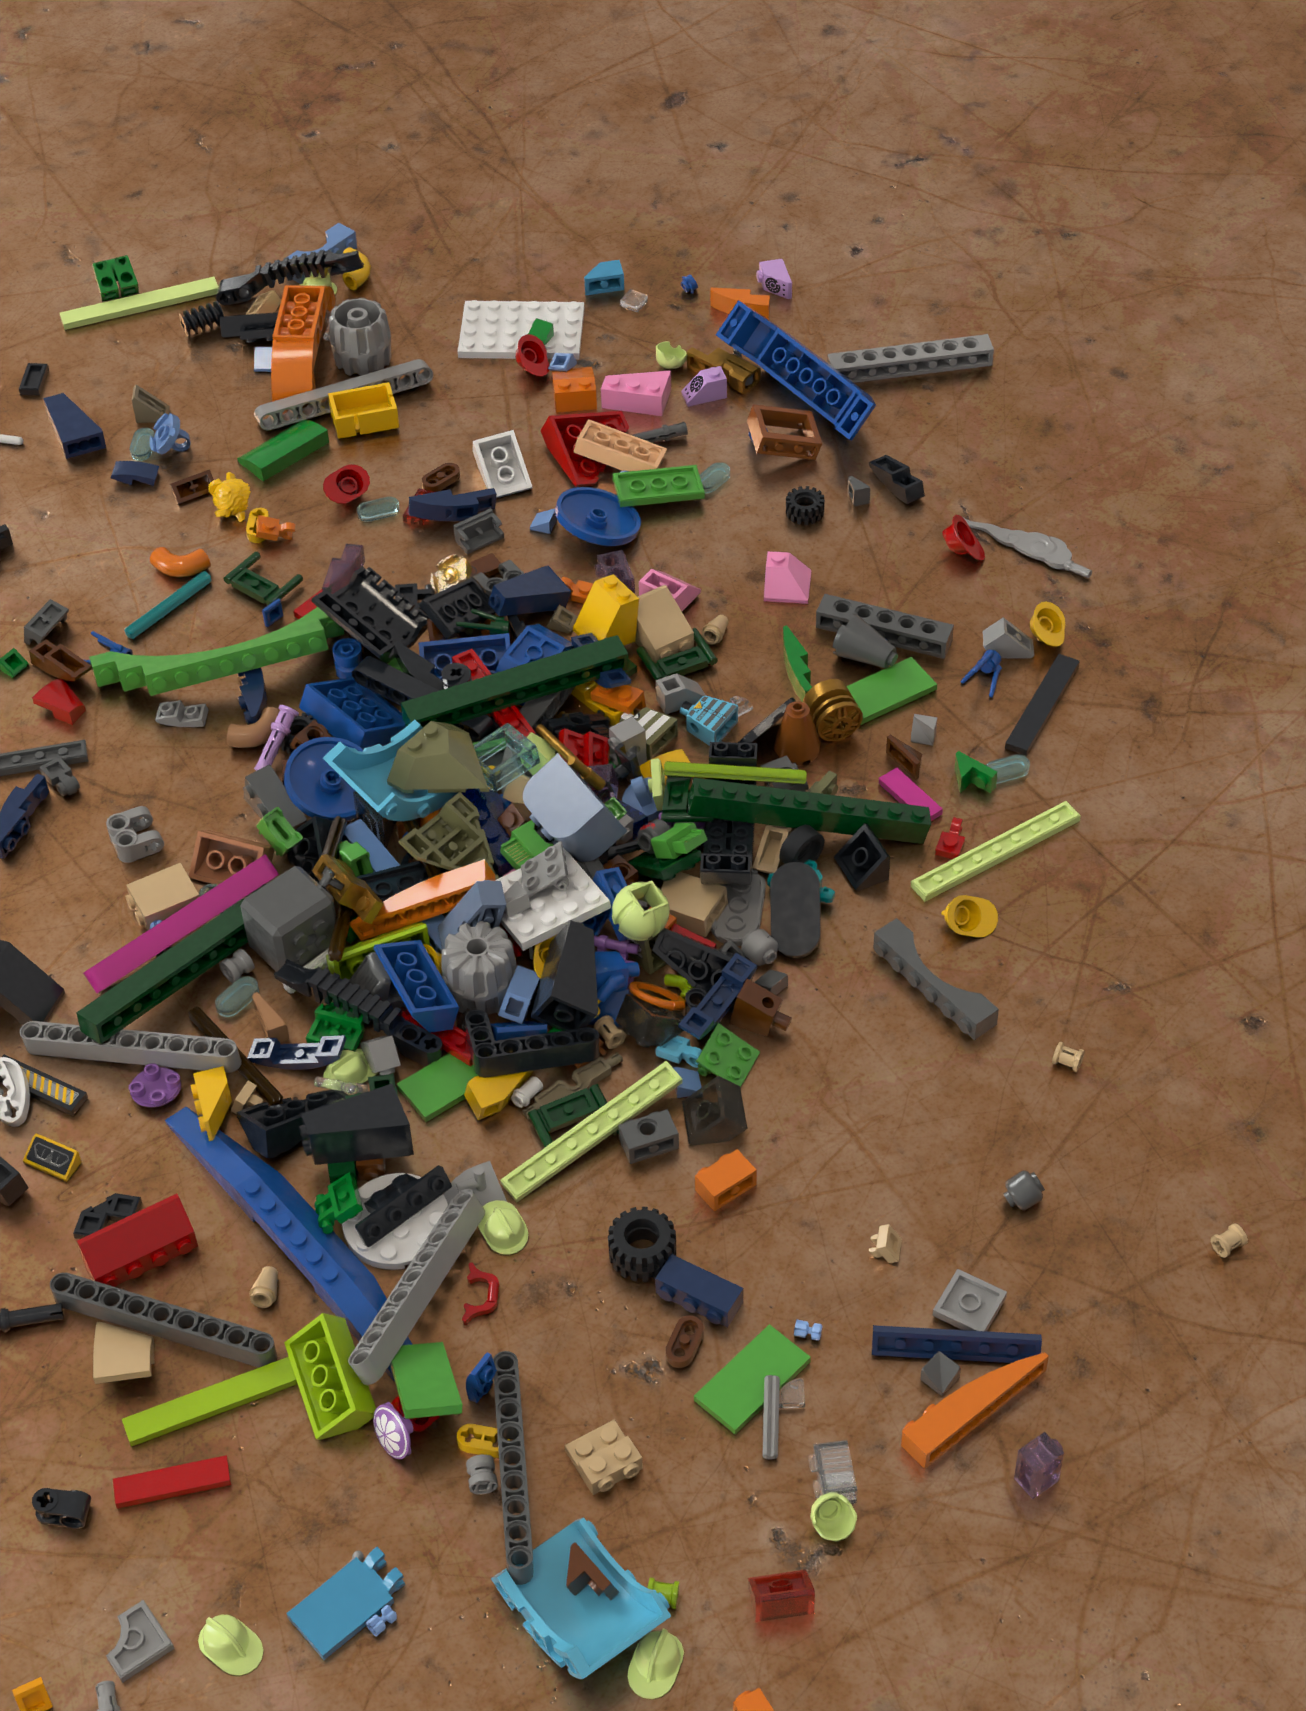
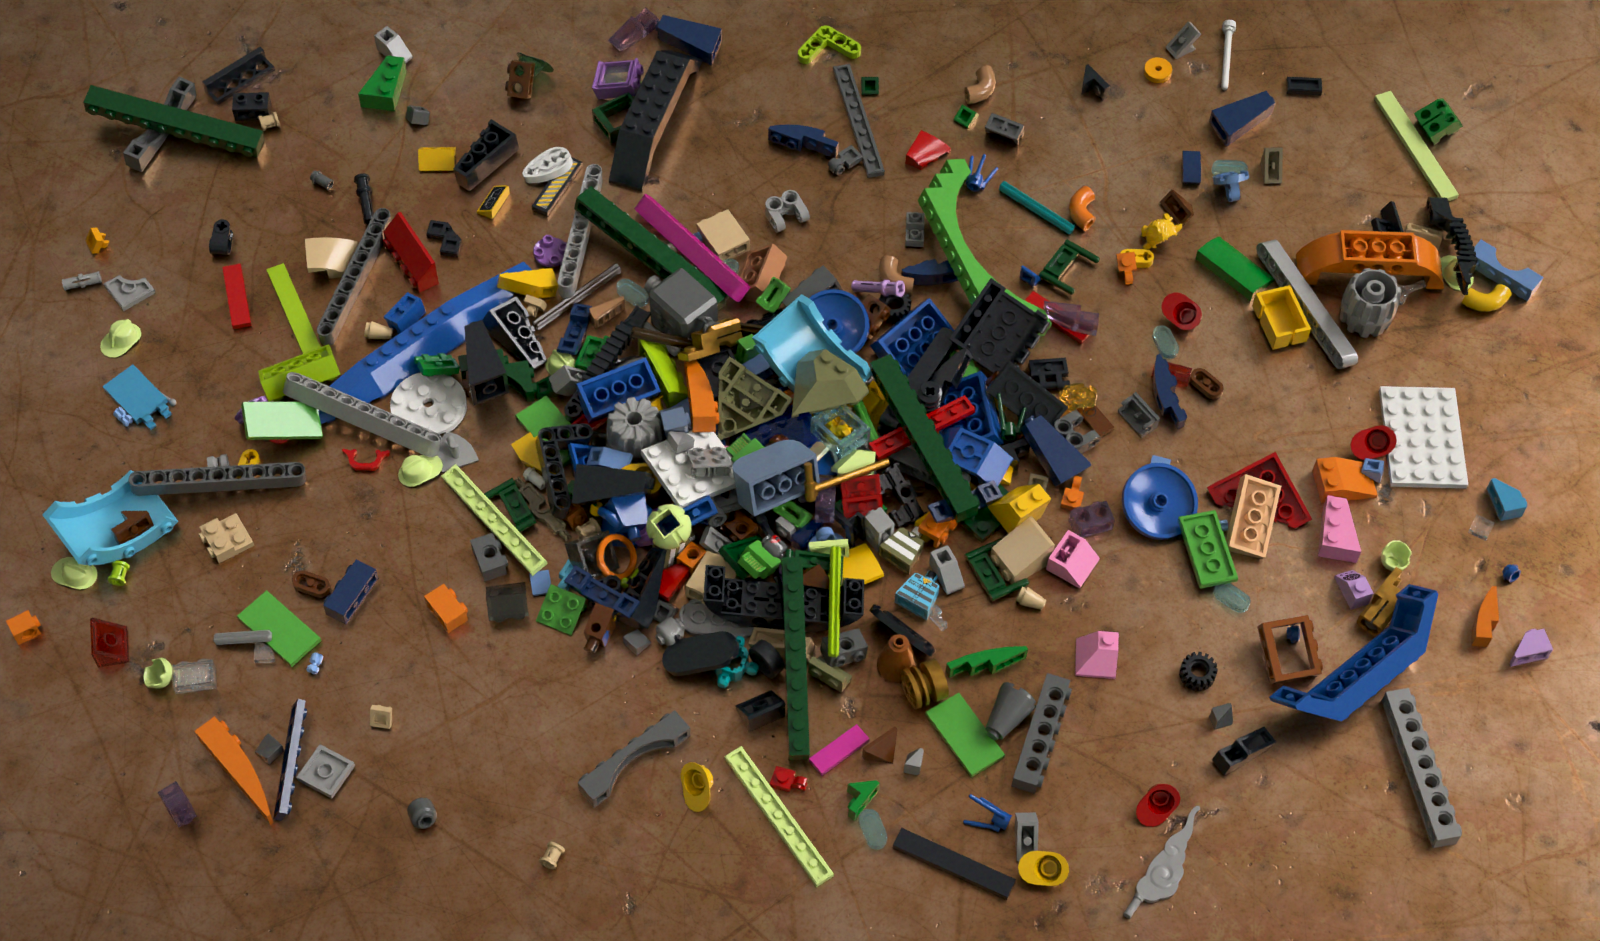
camera: 85 degrees right, 10 degrees up
reddish brown slope [29,639,92,681] -> none
black piece [179,301,224,336] -> none
clear piece [314,1076,368,1094] -> none
black bracket [355,1165,452,1247] -> none
blue slope [466,1352,497,1403] -> none
white slope [473,430,533,498] -> none
green slope [528,318,554,345] -> none
black tyre [608,1207,677,1282] -> none
dark grey pin [632,422,688,443] -> none
none -> blue hinge [384,292,426,334]

